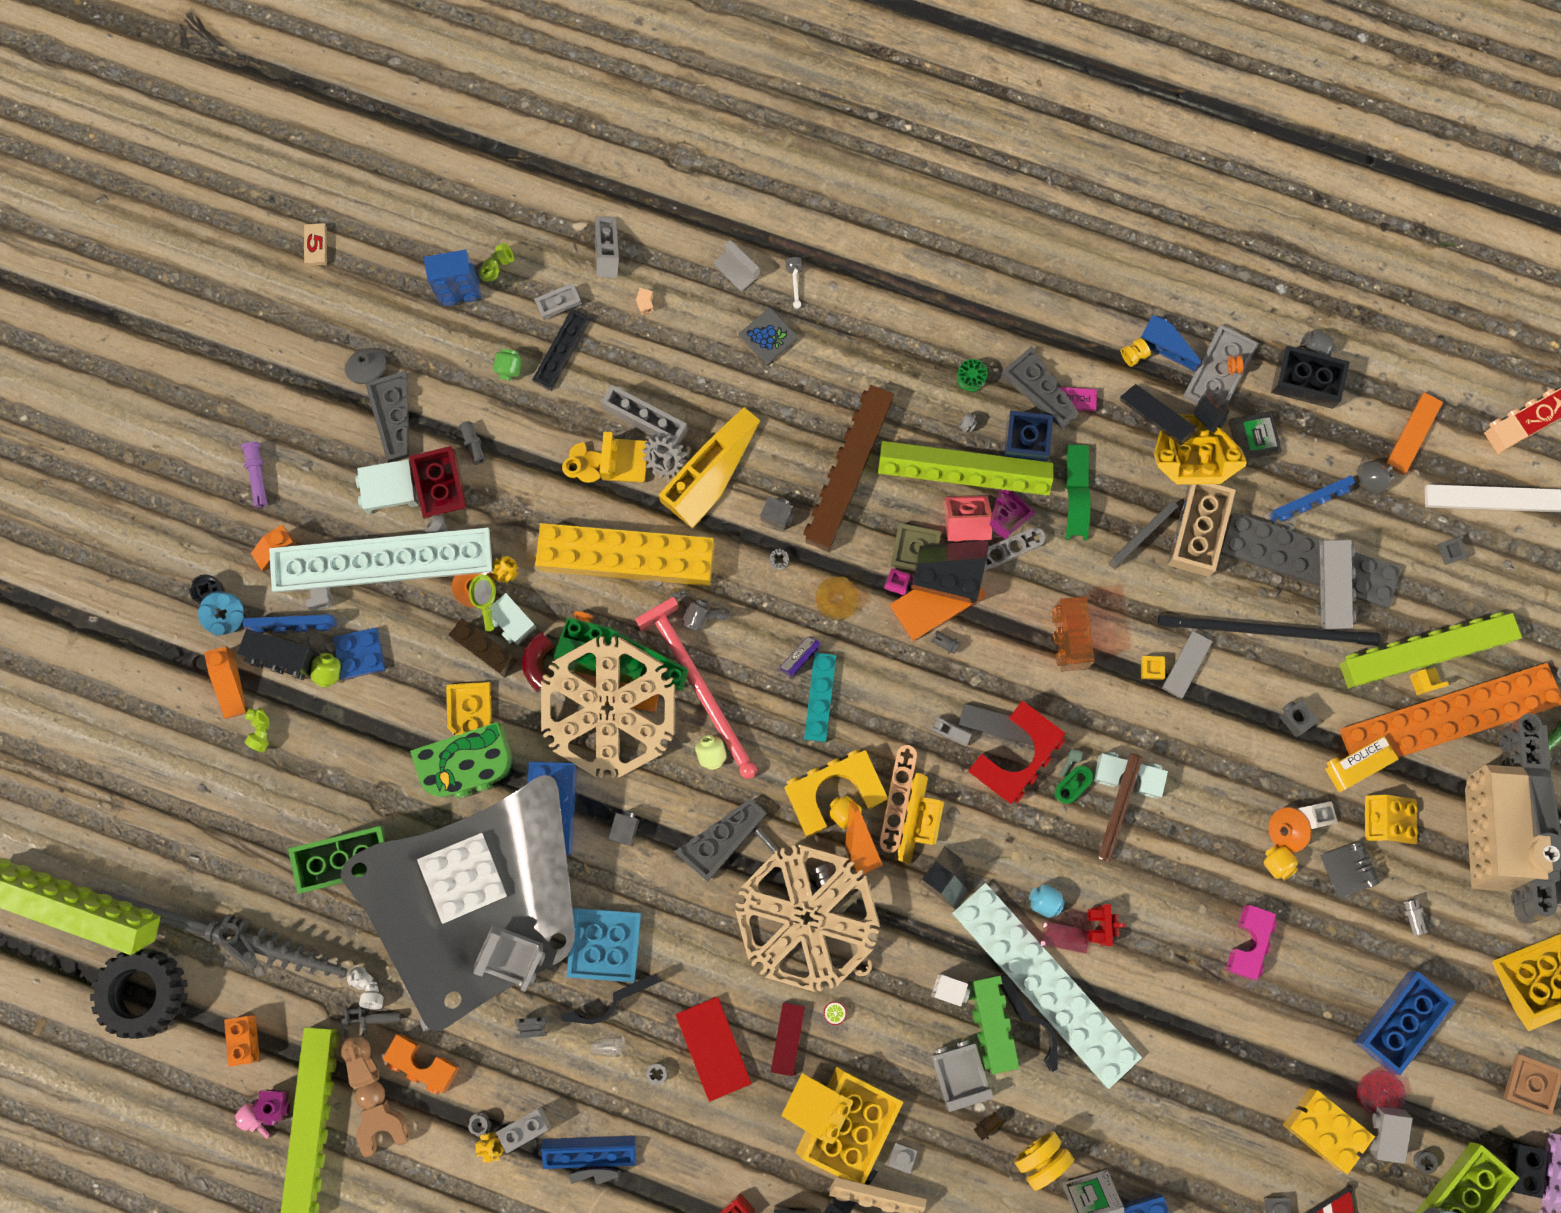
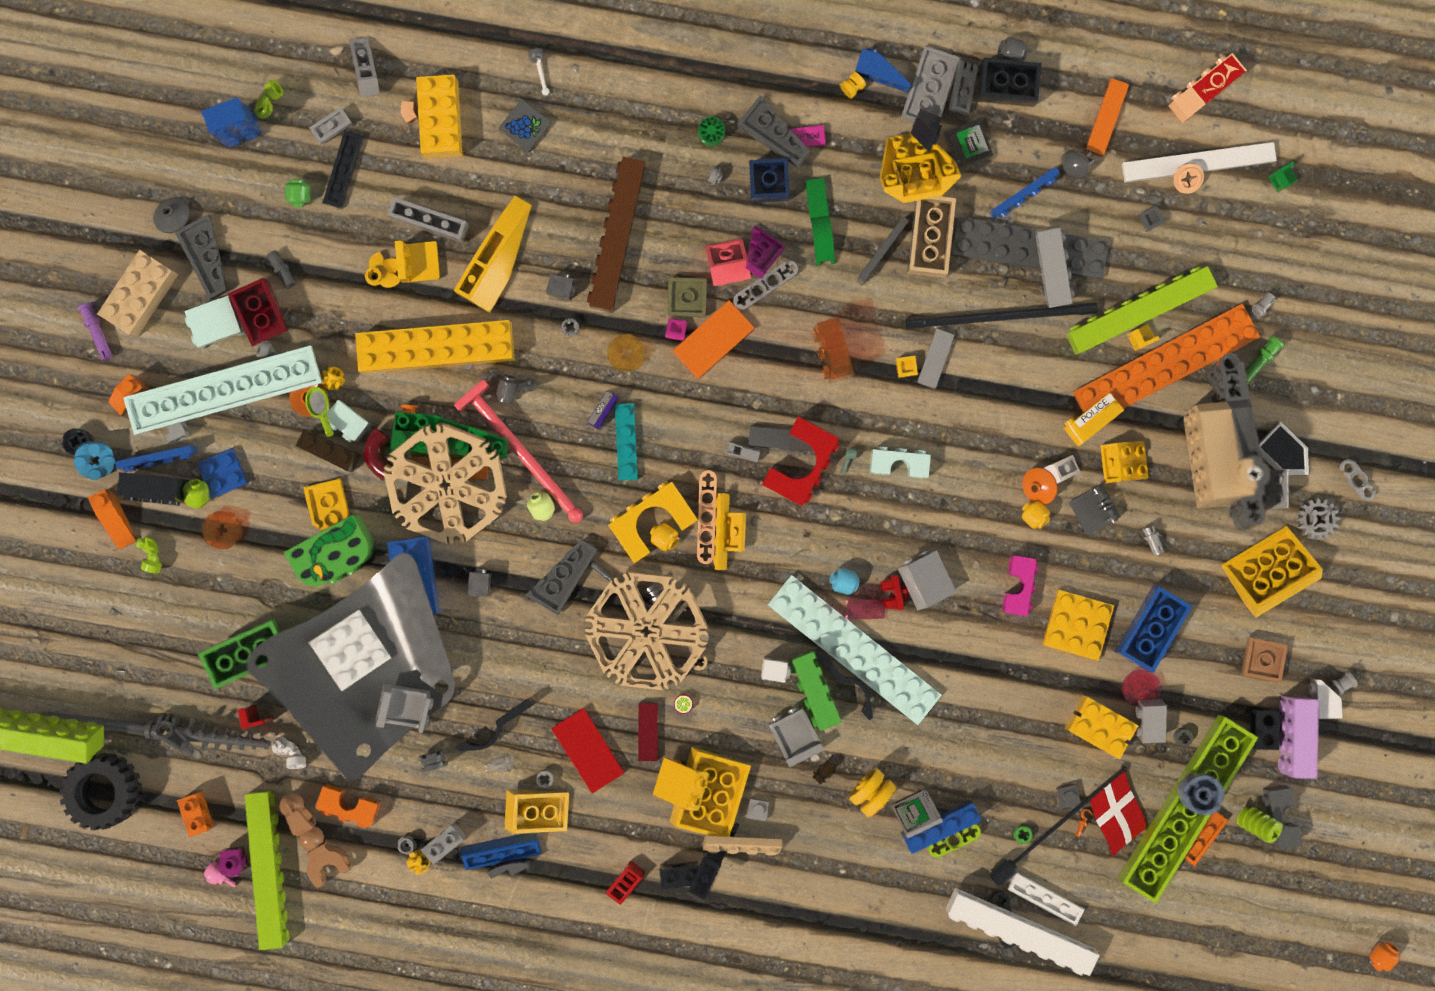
camera: 10 degrees left, 10 degrees up
tan tile [304,223,327,266] -> none
dark grey piece [342,1006,401,1037] -> none
dark azure plate [566,908,641,983] -> none
light grey gear [642,433,688,480] -> none
light grey panel [714,240,760,292] -> none
orange slope [845,801,883,875] -> none
lime brick [878,441,1053,495] -> none
black wedge [910,541,988,604] -> none
black slope [918,846,968,909] -> none
dark grey pin [931,630,960,654] -> none
green plate [1054,766,1093,804] -> none
reddish brown axle [1098,753,1143,862] -> none
black tile [1120,384,1197,446] -> none
orange bush [1227,355,1243,375] -> none
dark grey brick [1279,700,1319,737] -> none
none -> tan brick [97,250,179,338]
none -> clear orange plate [202,511,243,549]
none -> red panel [237,705,275,729]
none -> yellow brick [416,75,463,158]
none -> yellow slope [505,789,569,834]
none -> light grey brick [898,550,956,610]
none -> dark grey hinge [949,59,978,115]
none -> yellow plate [1042,589,1114,661]
none -> light nougat gear [1172,163,1204,193]

